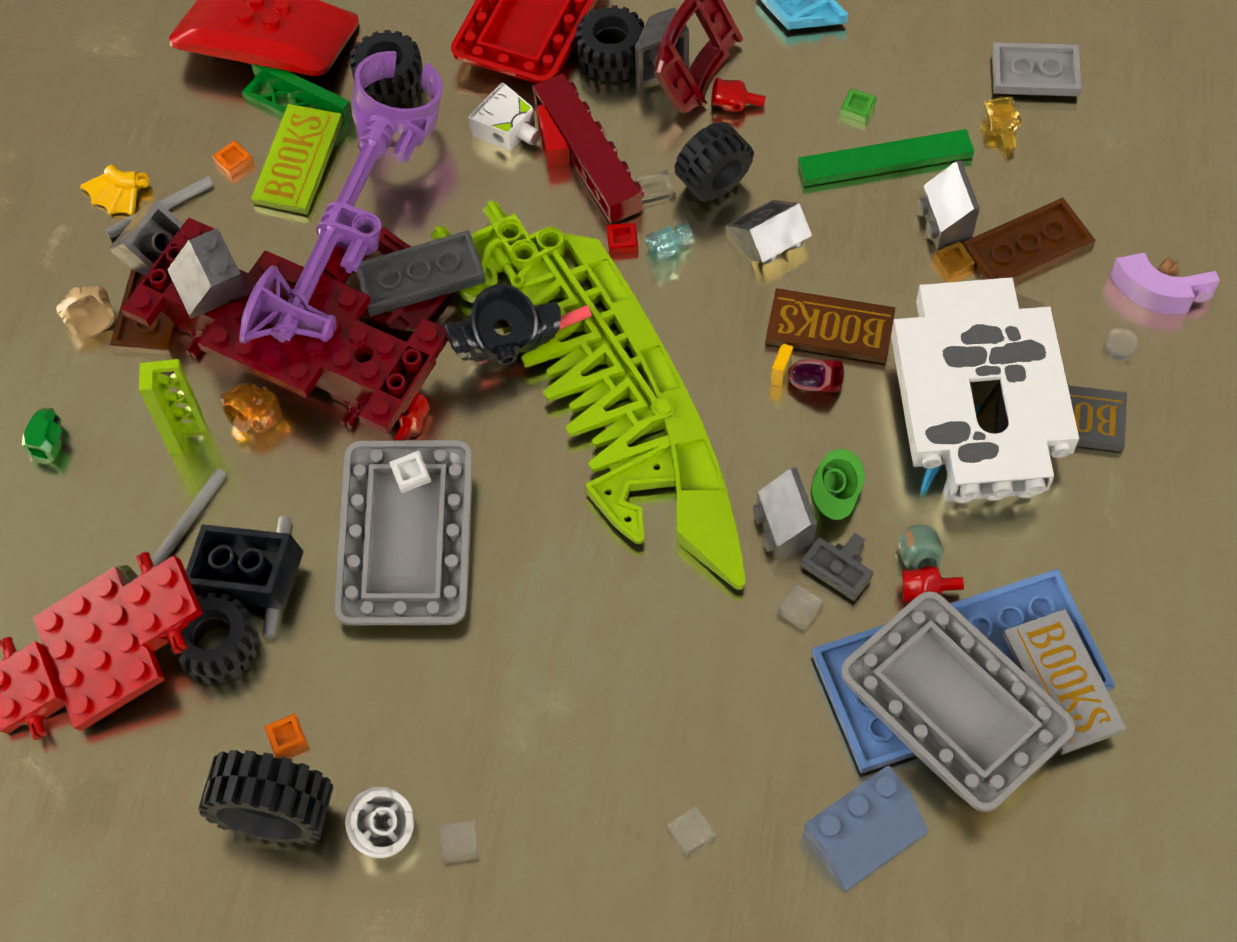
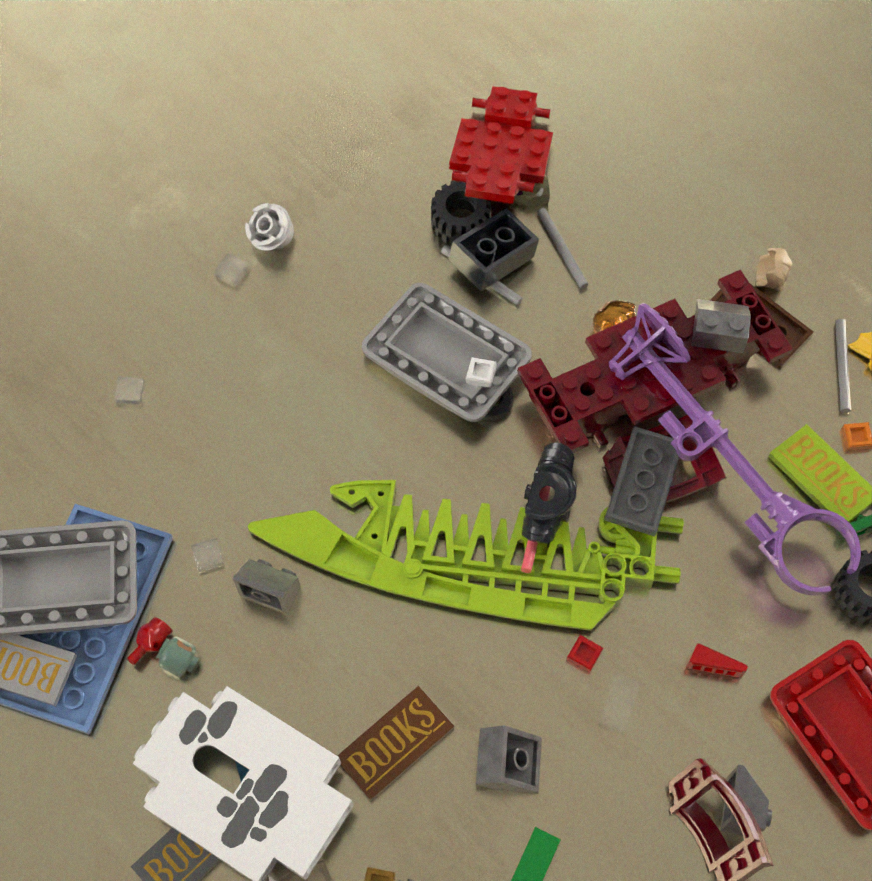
camera: 125 degrees right, 5 degrees up
green rock [22,408,63,463] -> none
flat silver slope [109,201,183,275] -> none
lime fence [139,359,207,454] -> none
black tyre [198,750,333,846] -> none
orange tile [264,713,309,758] -> none
red piece [393,393,430,441] -> none
white torso [468,82,541,151] -> none
dark red brick [533,73,644,224] -> none
black tyre [576,5,644,82] -> none
clear light blue piece [646,222,695,263] -> none
black tyre [674,121,754,202] -> none
red piece [711,77,766,112] -> none
yellow tile [771,344,793,387] -> none
rock [788,359,844,392] -> none
dark grey hinge [800,533,873,601] -> none
sand blue slope [802,765,929,892] -> none
bright green piece [811,449,865,520] -> none

